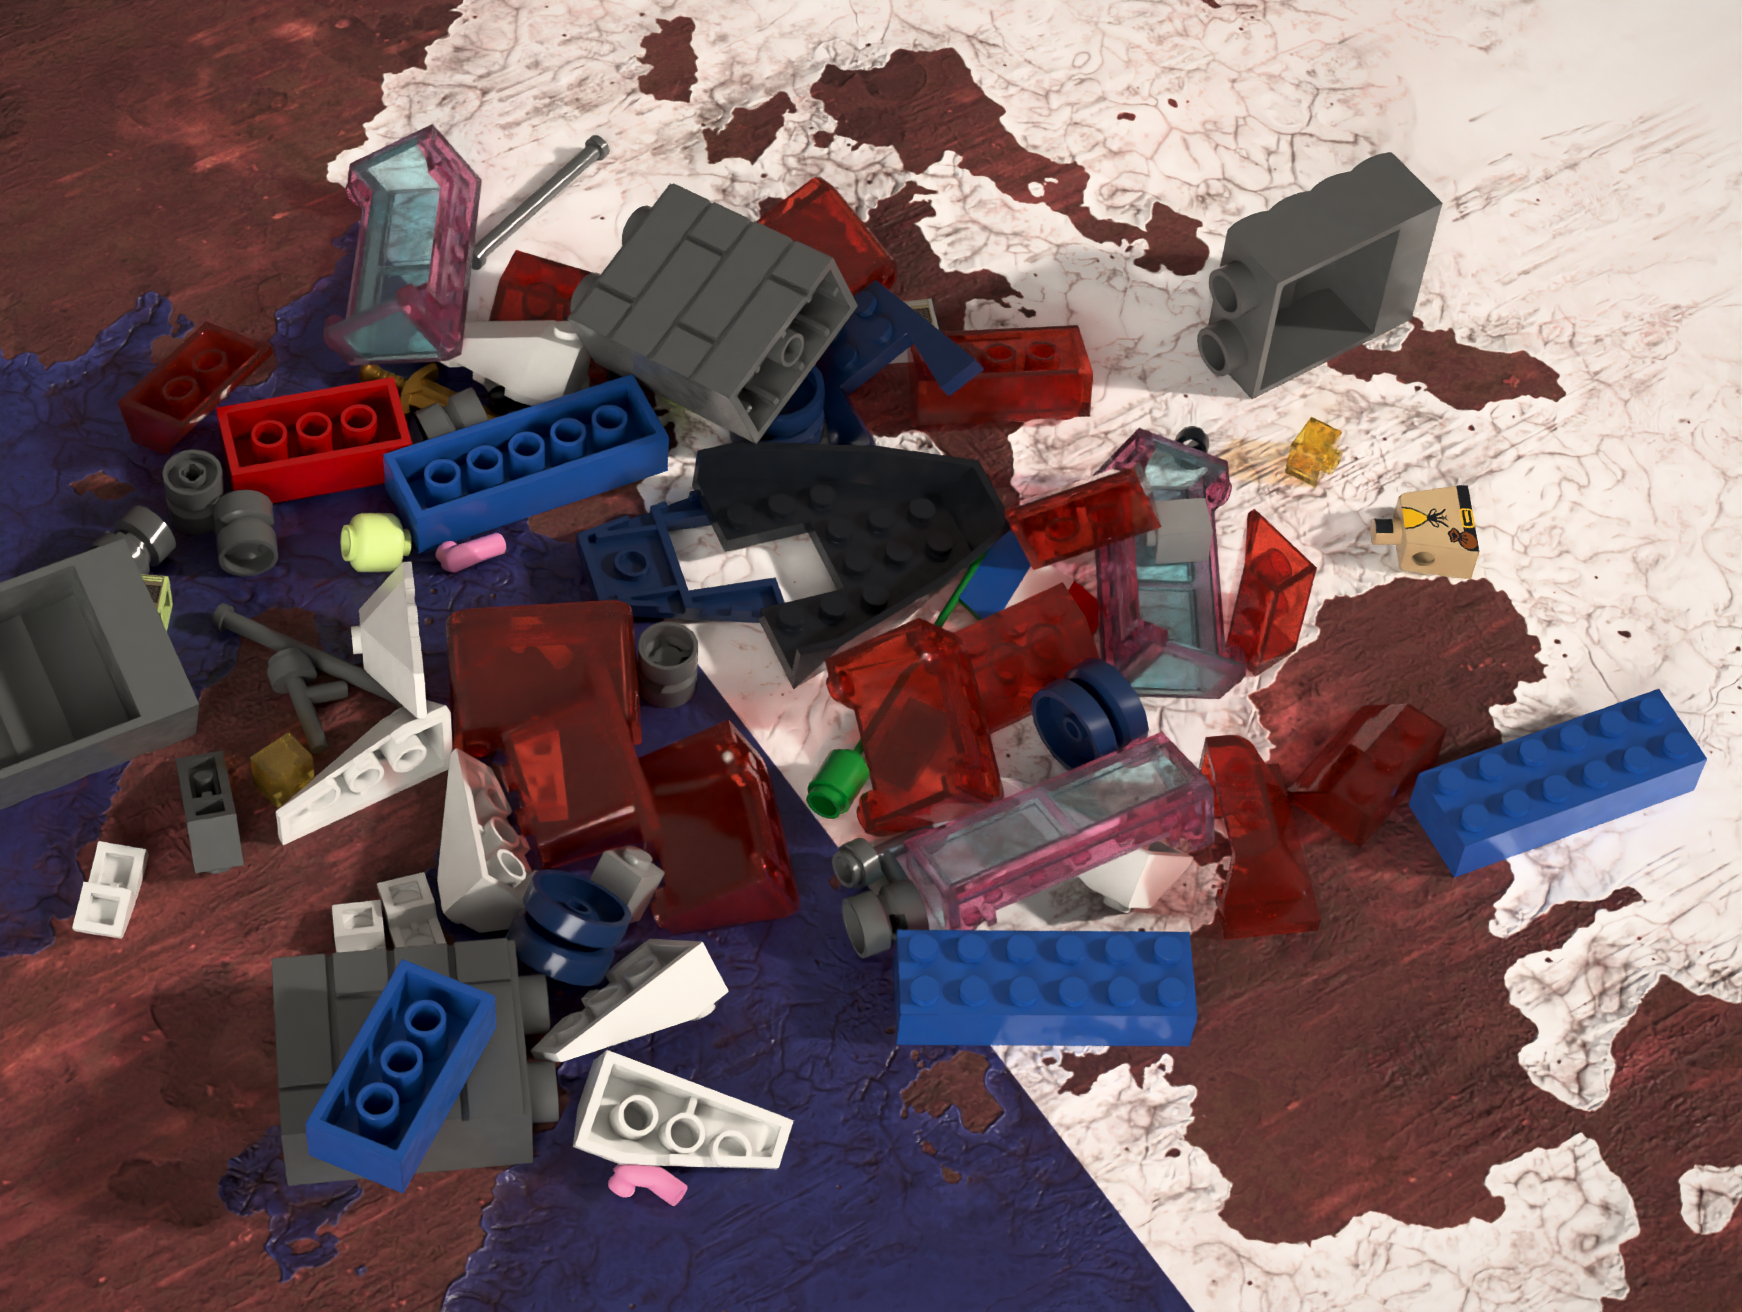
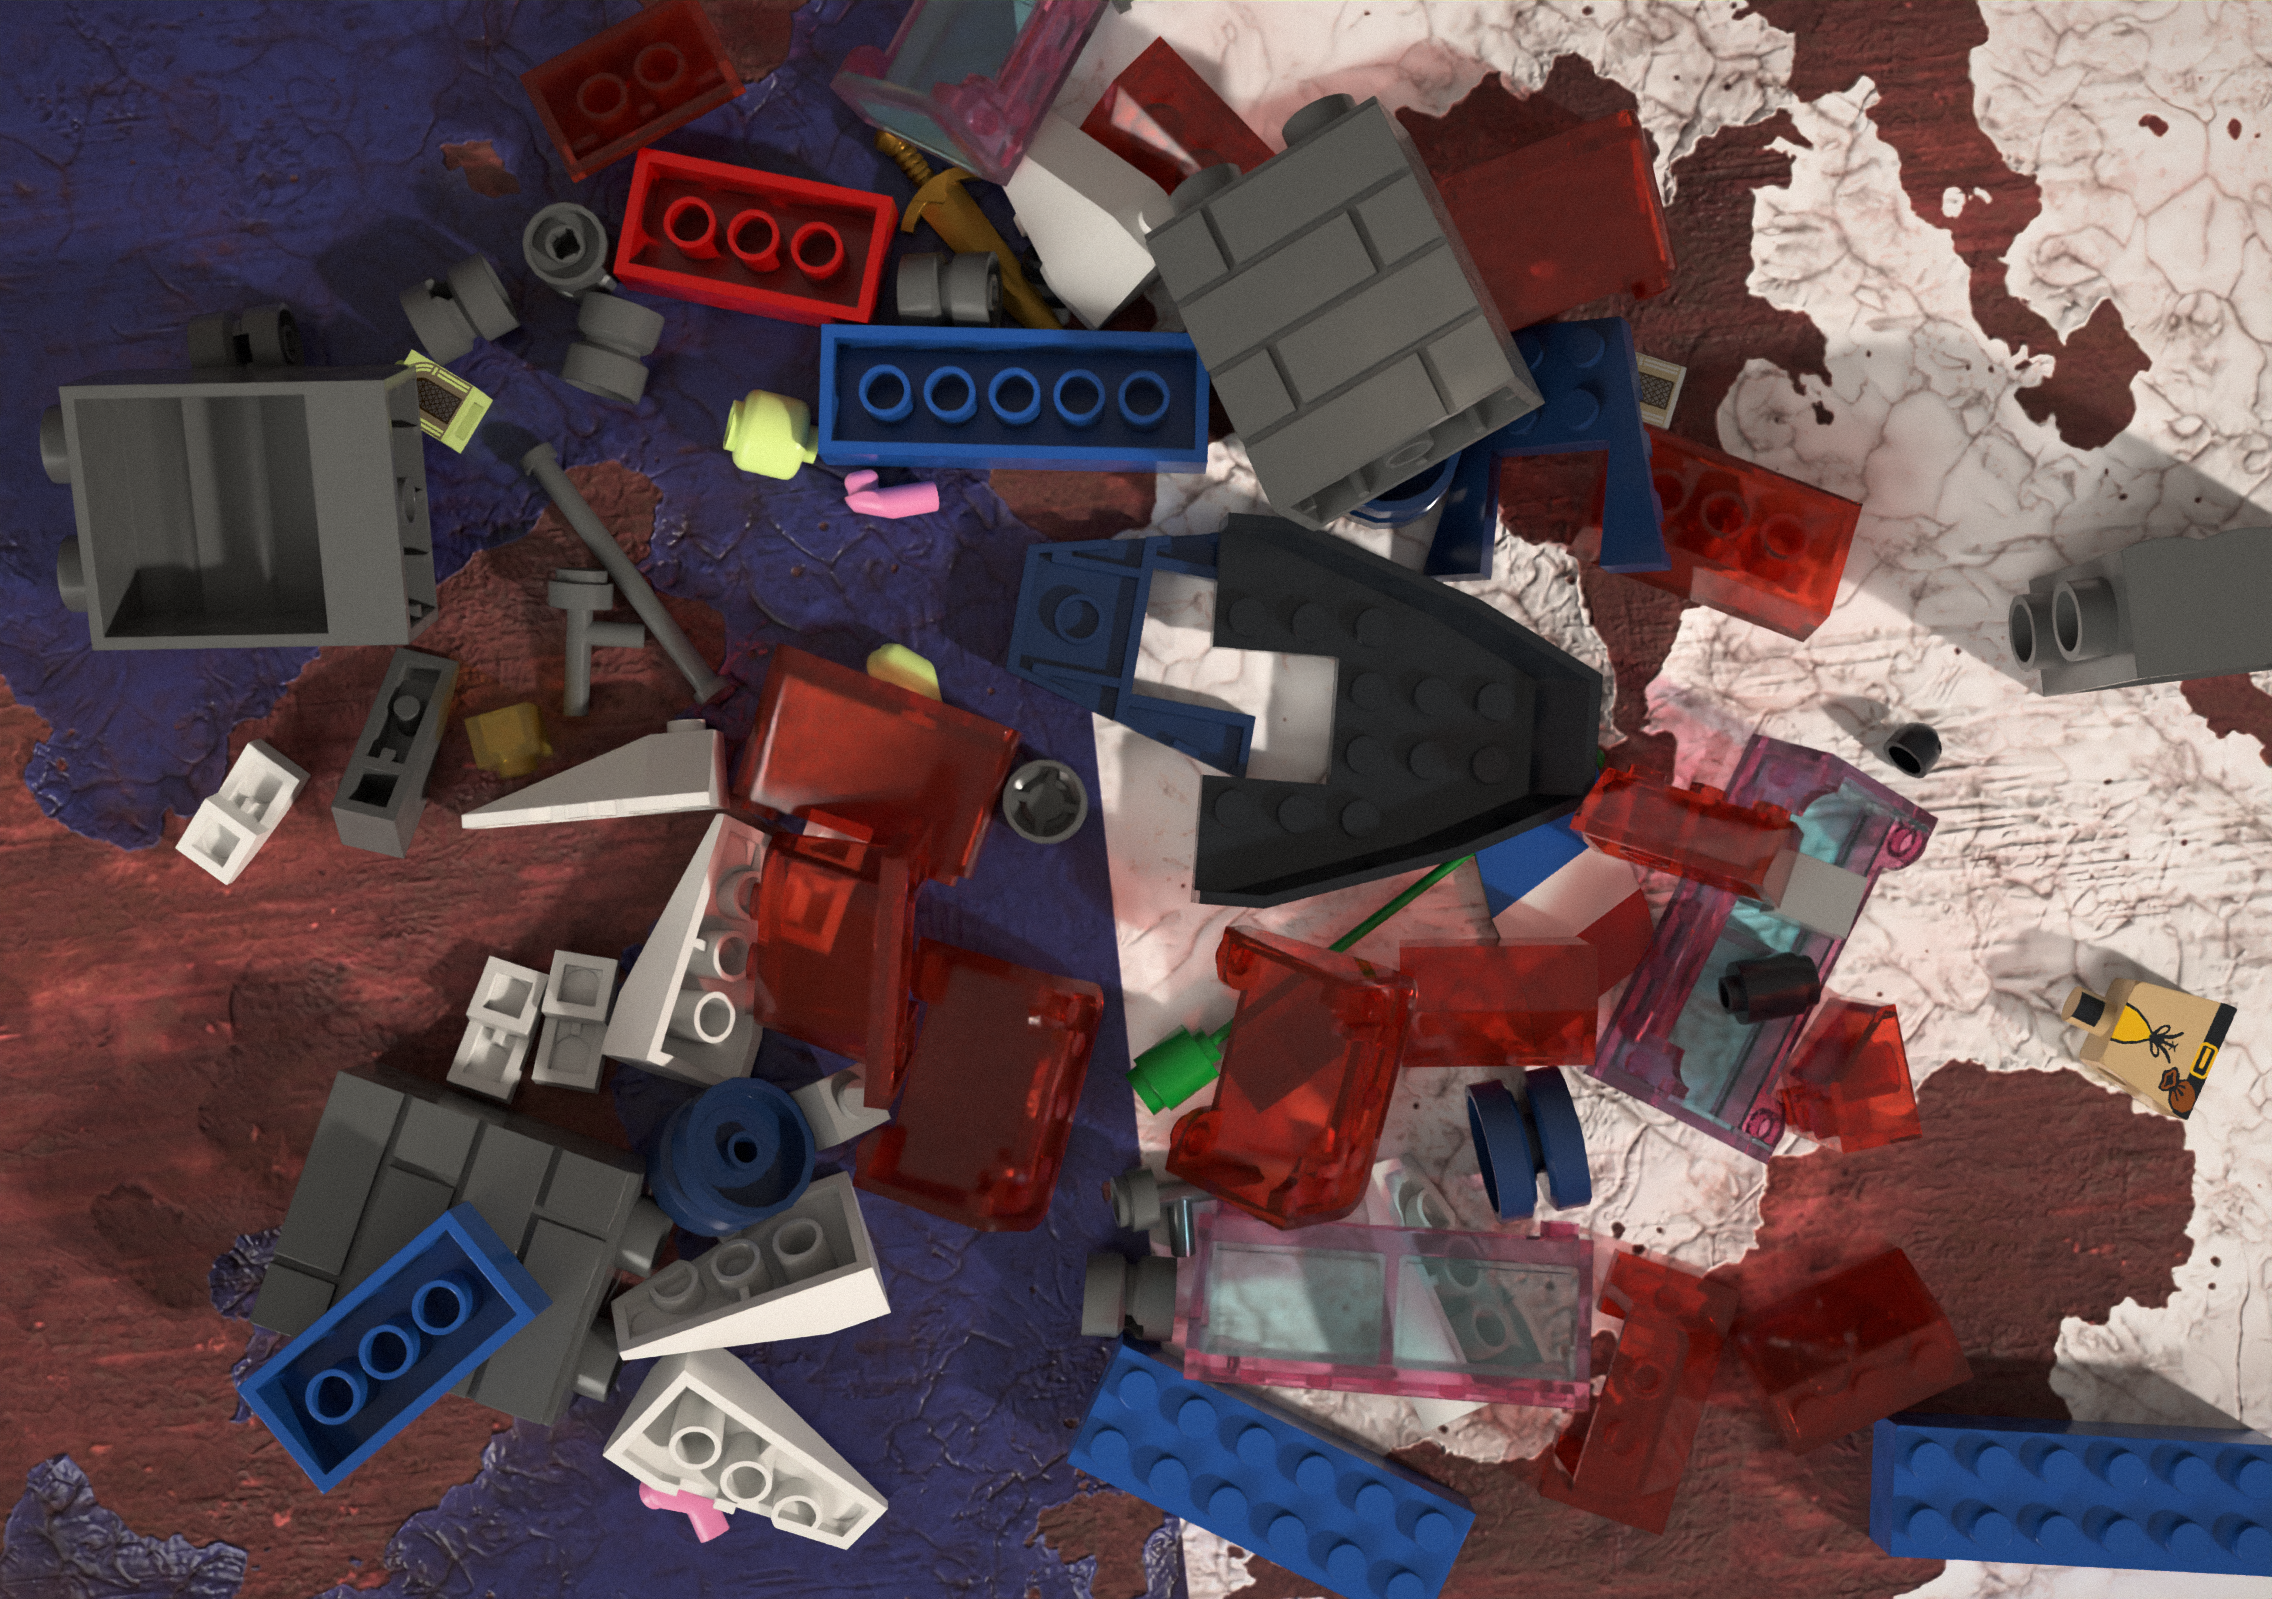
camera: 30 degrees right, 35 degrees up
white wedge [351,562,427,719] -> none
clear yellow plate [1285,416,1343,487] -> none
none -> black brick [1718,951,1821,1025]

